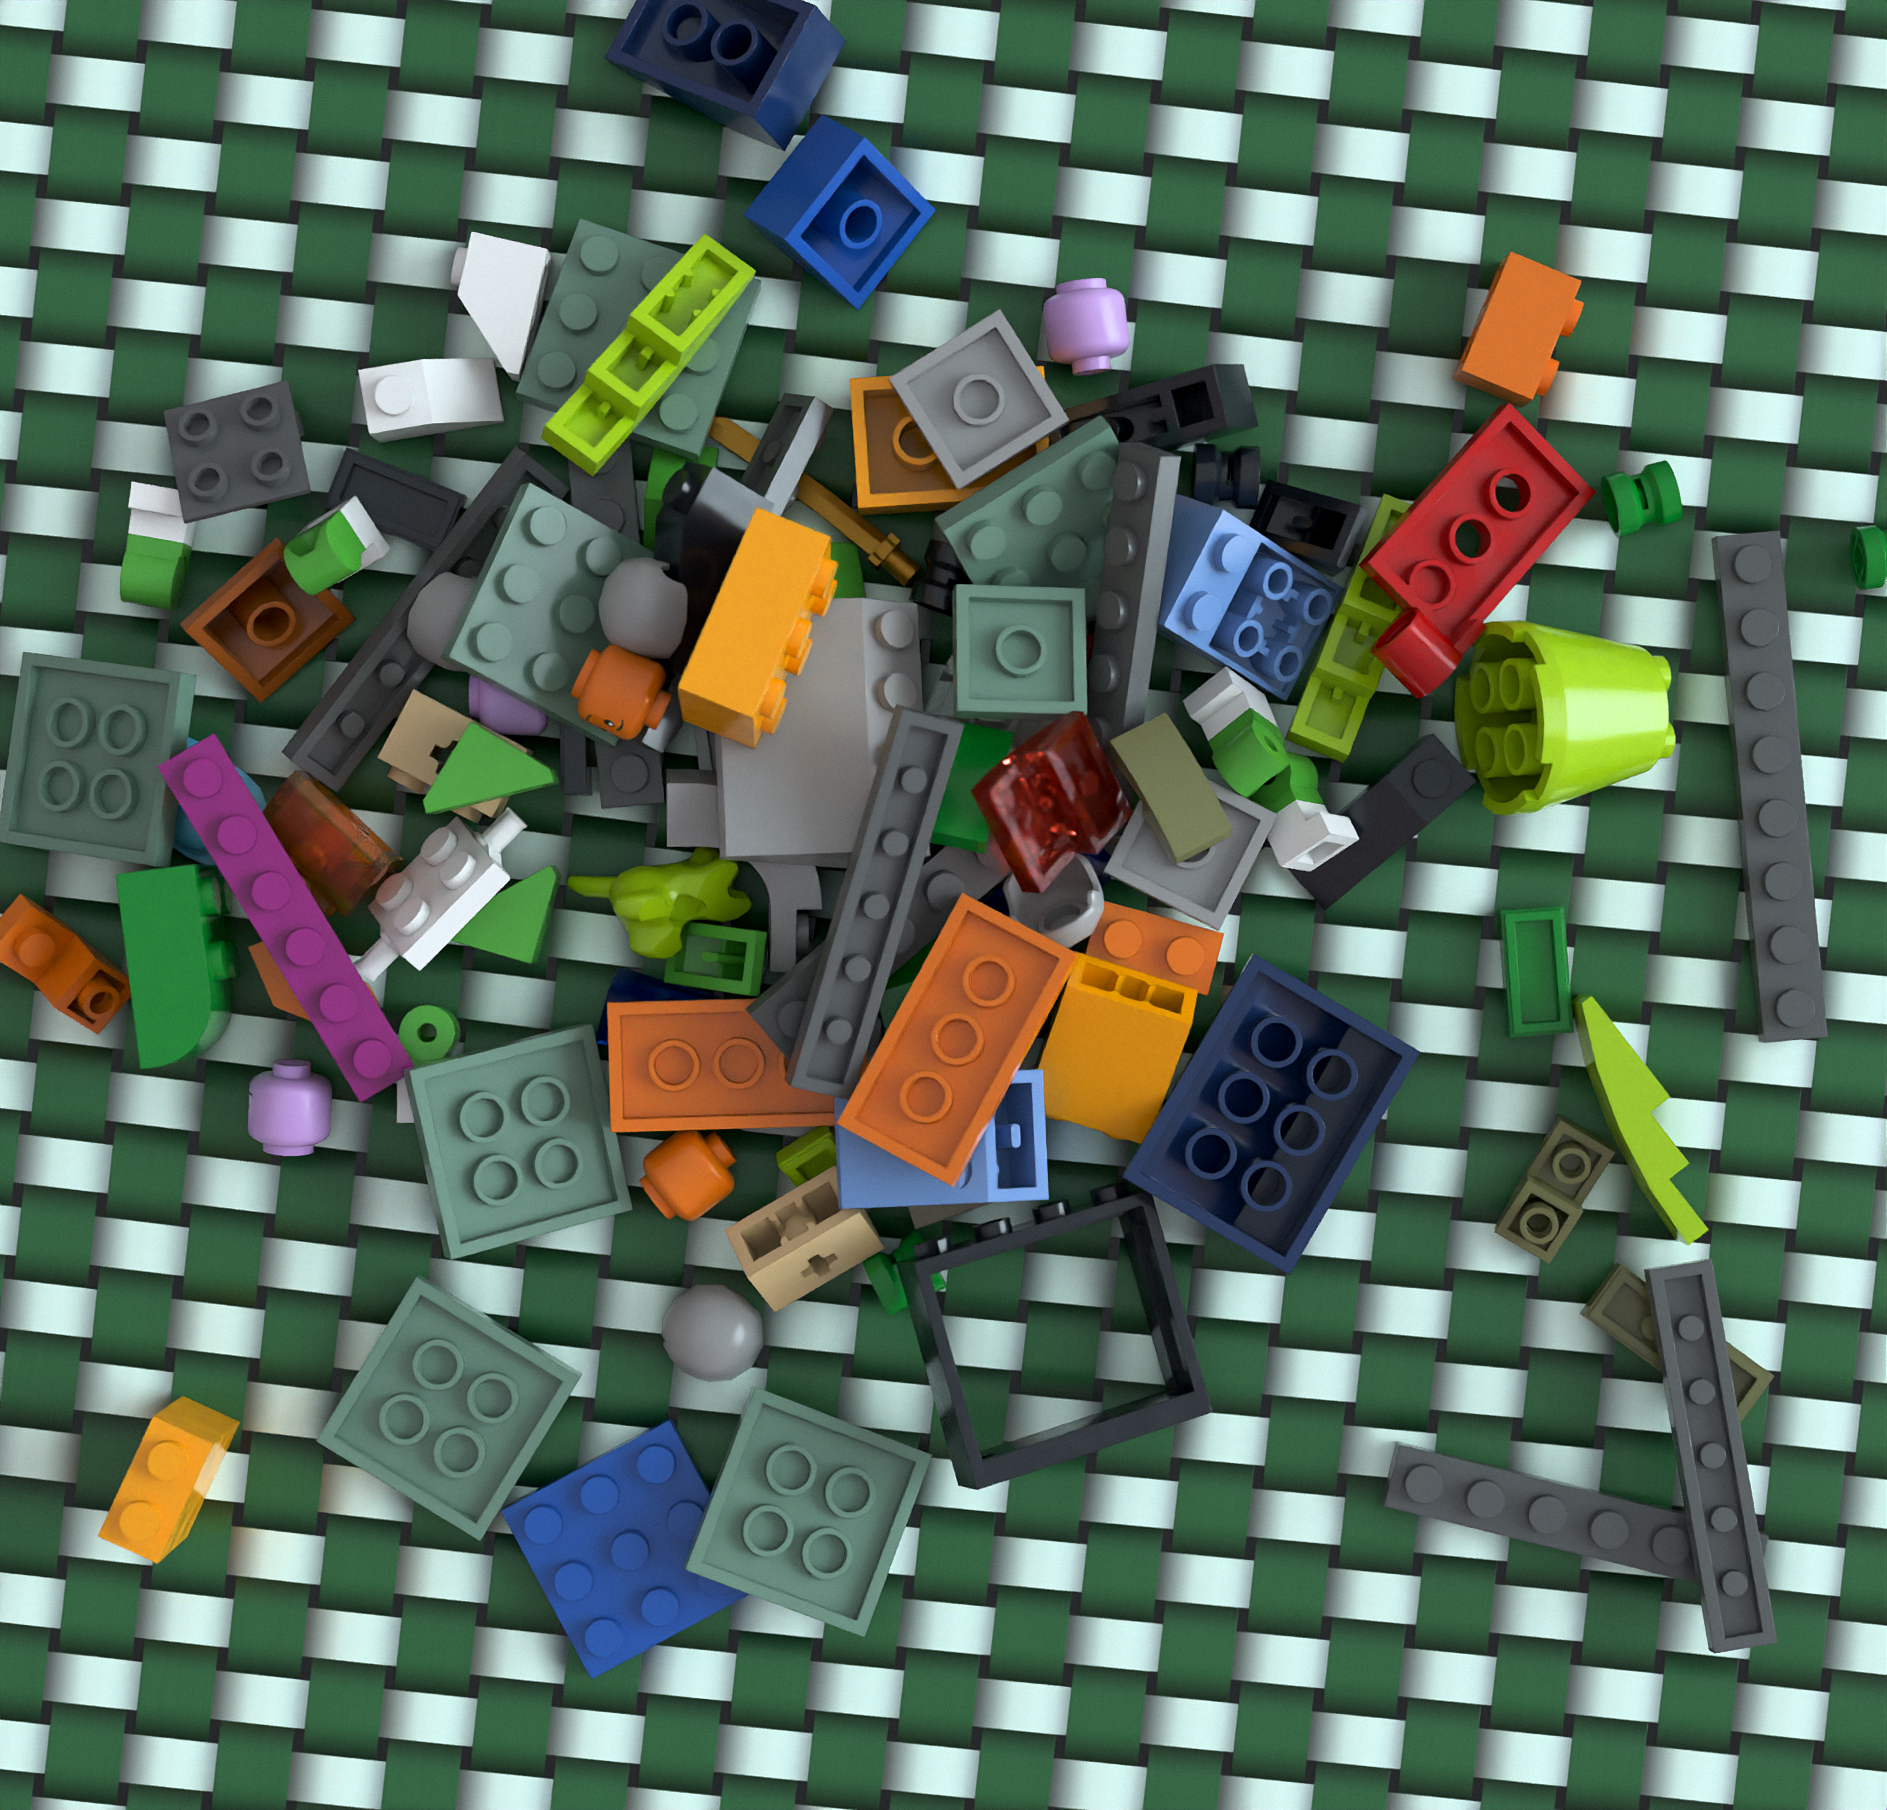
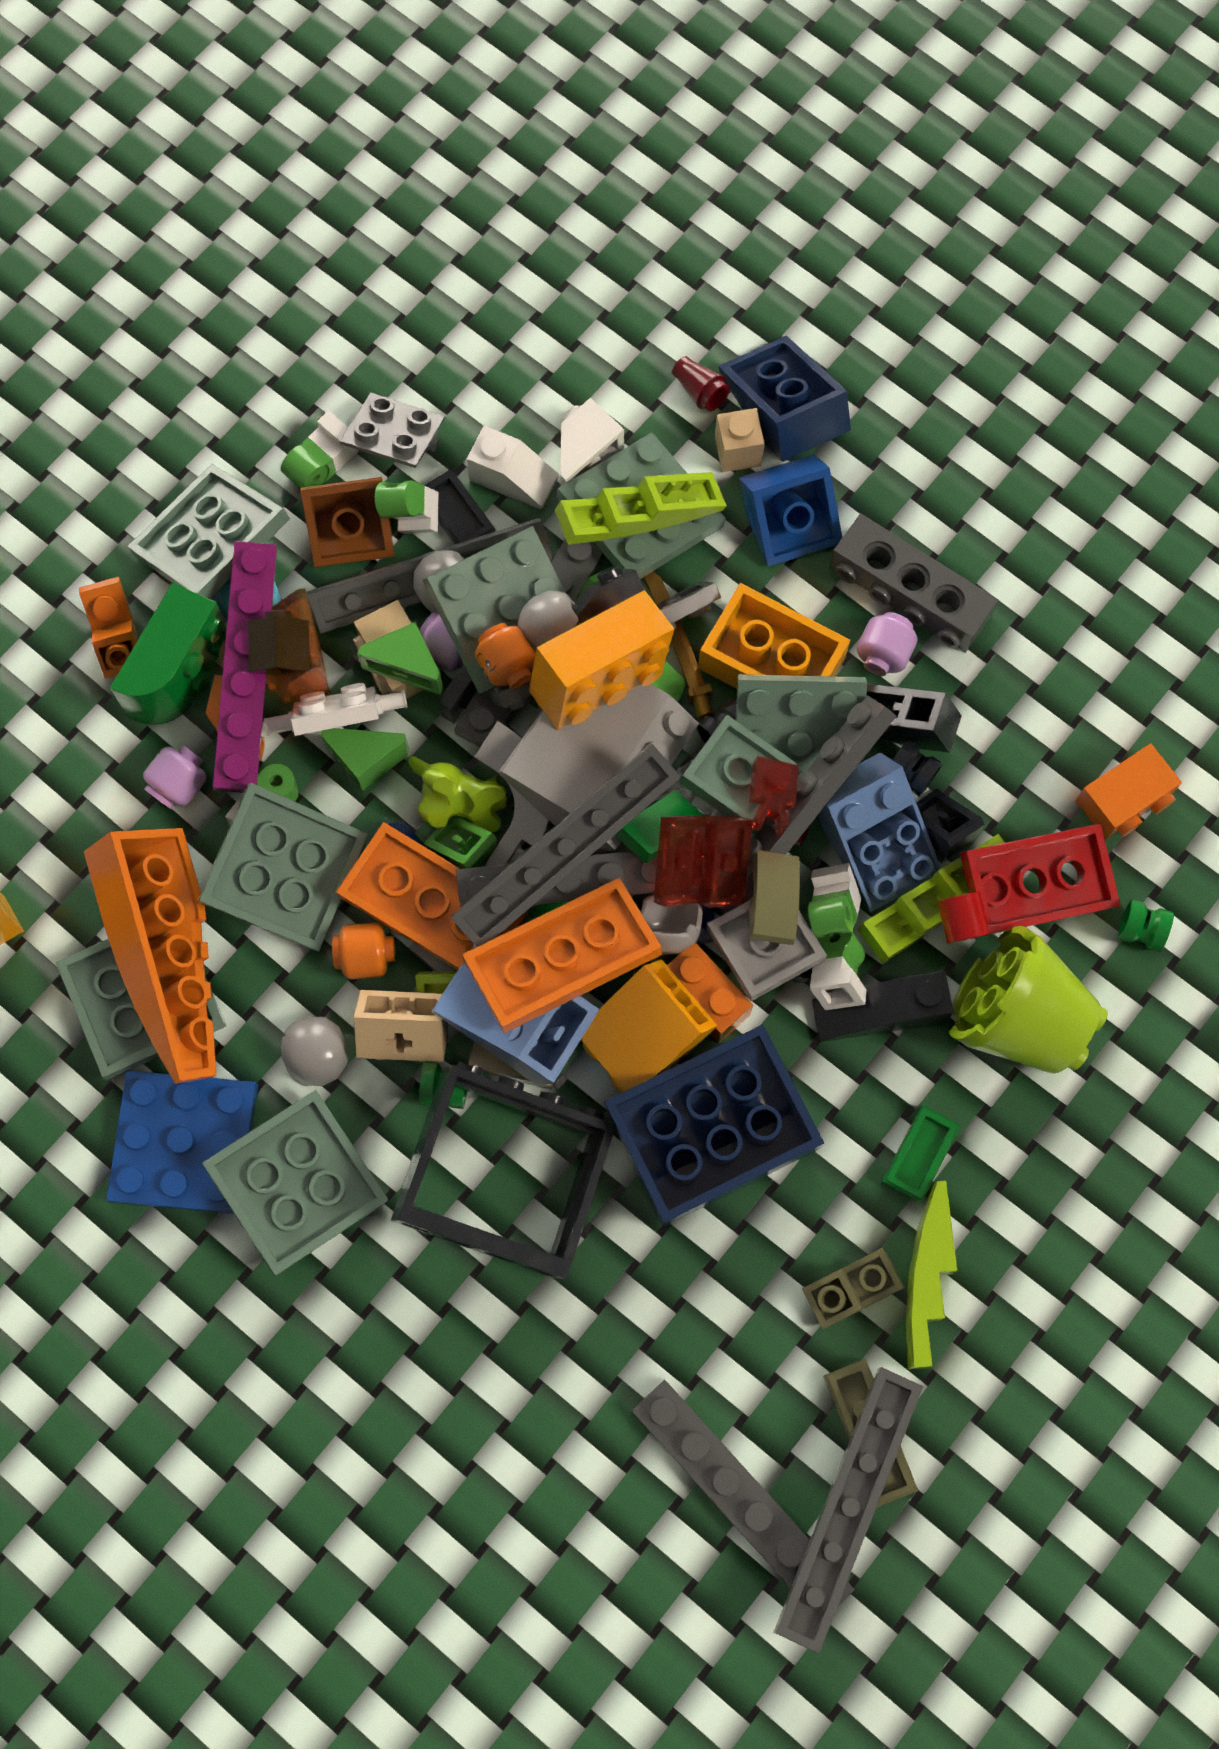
camera: 30 degrees right, 15 degrees down
light grey plate [889,309,1069,492] -> none
dark grey plate [1711,530,1828,1043] -> none
none -> orange wedge [84,828,216,1084]
none -> dark brown brick [248,610,310,676]
none -> dark red cone [672,356,730,412]
none -> tan brick [715,408,764,473]
none -> clear red plate [749,756,799,836]
none -> dark grey brick [829,513,999,653]

